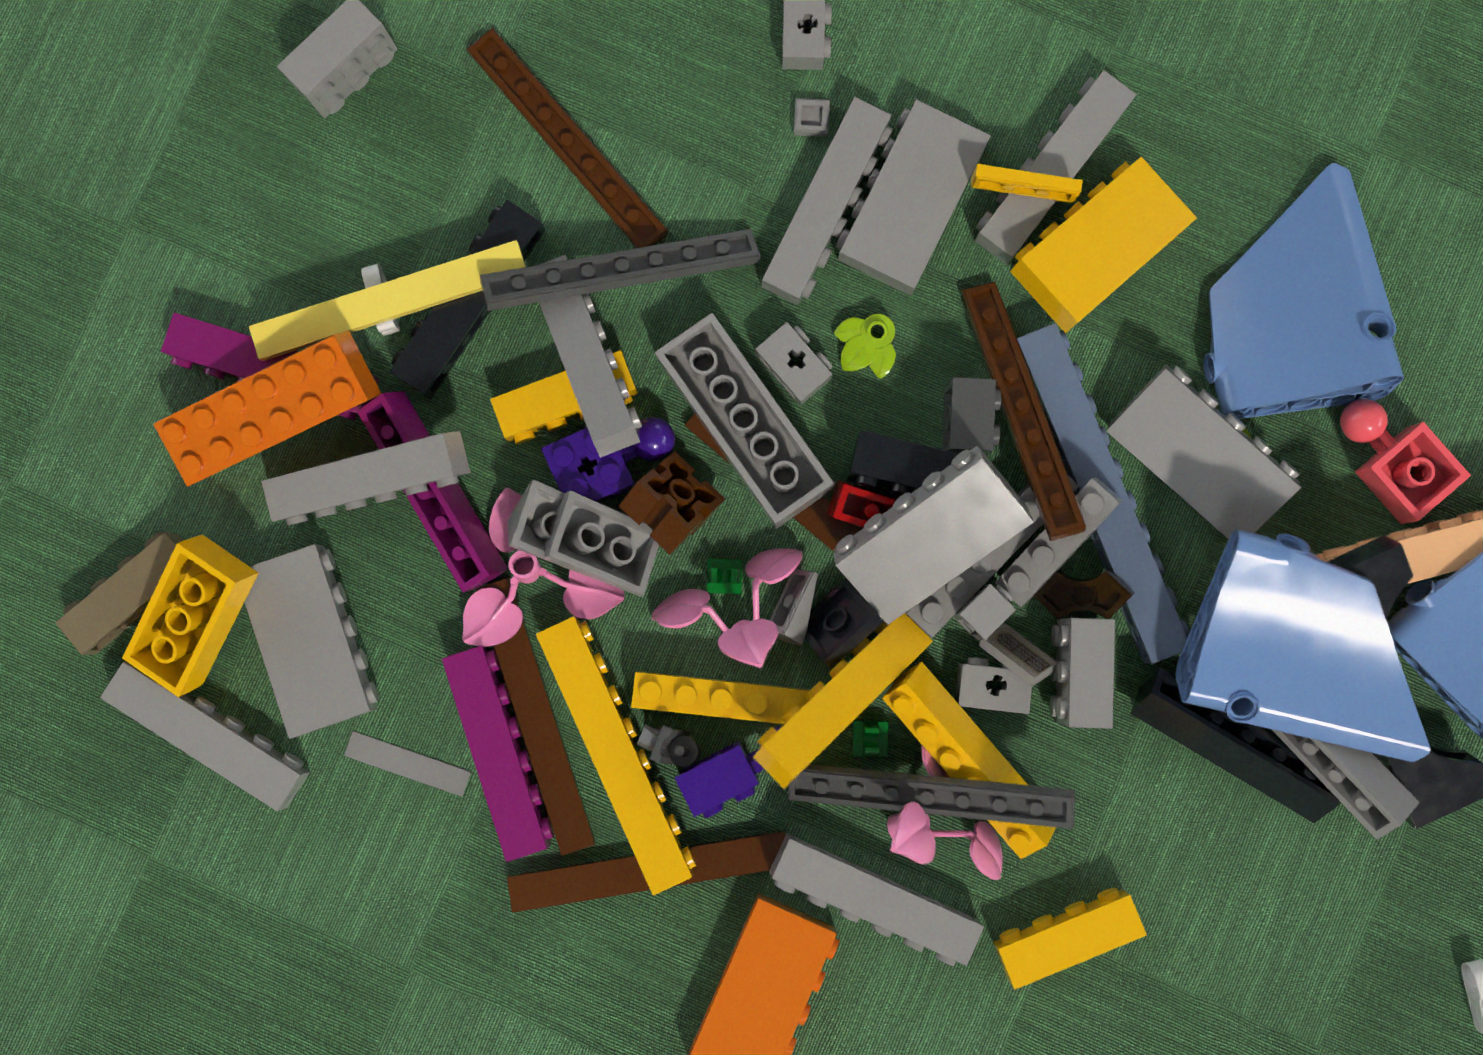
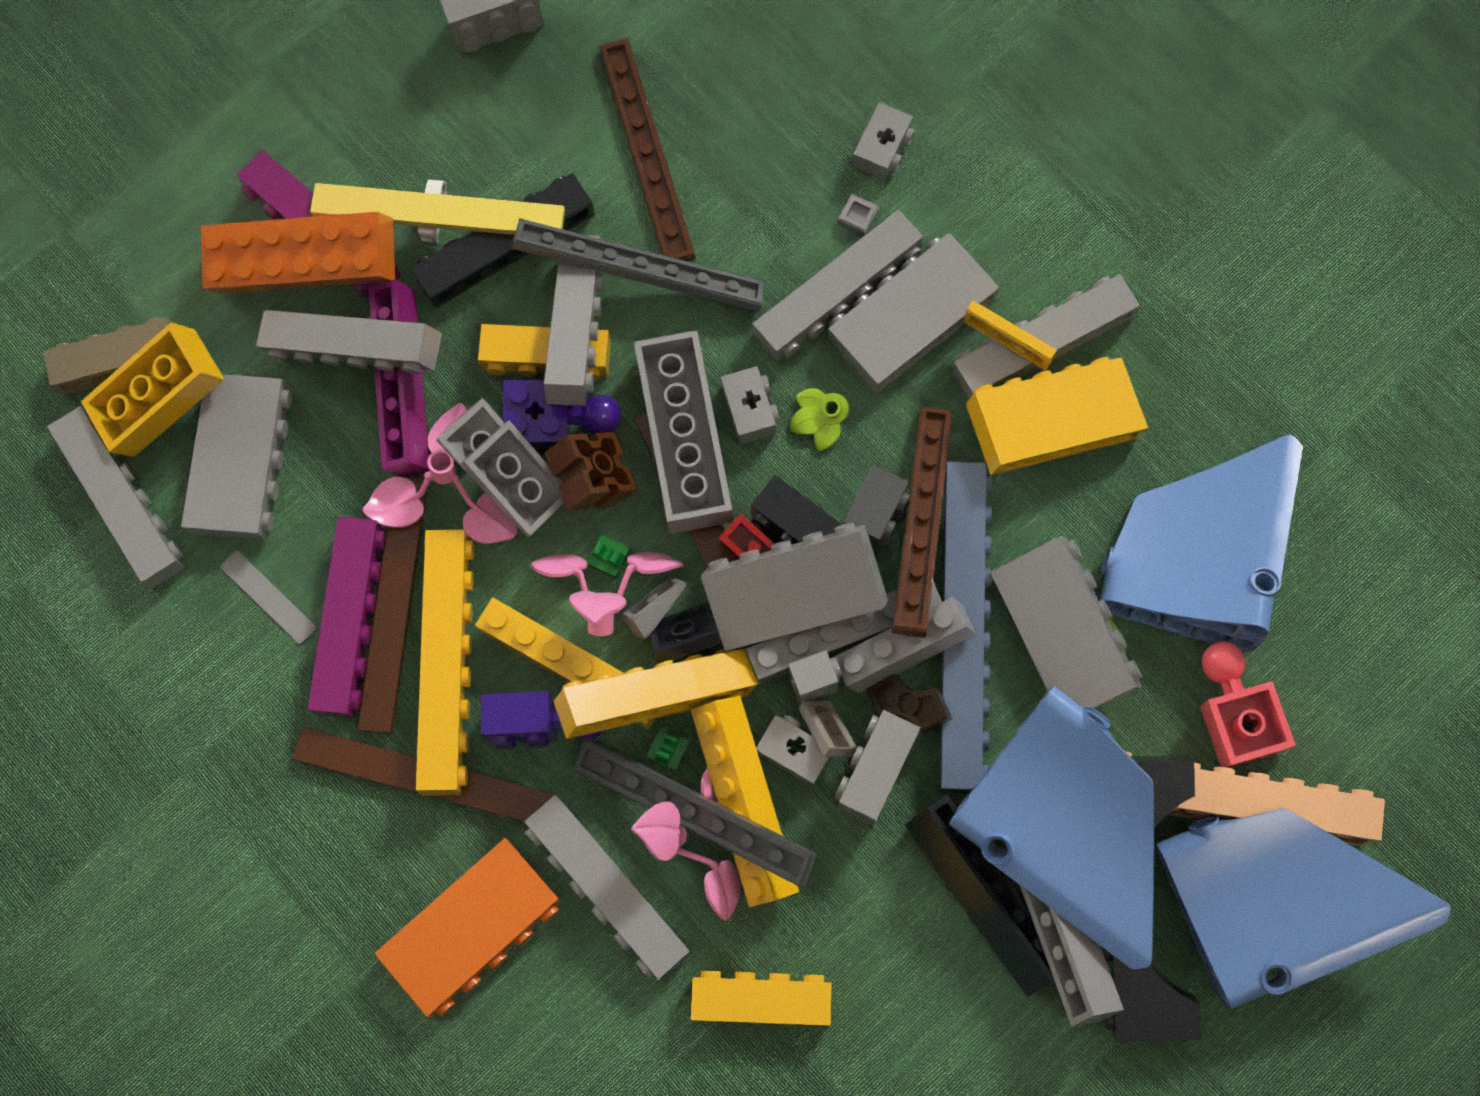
camera: 25 degrees right, 10 degrees down
dark grey hips [637,725,700,767] -> none

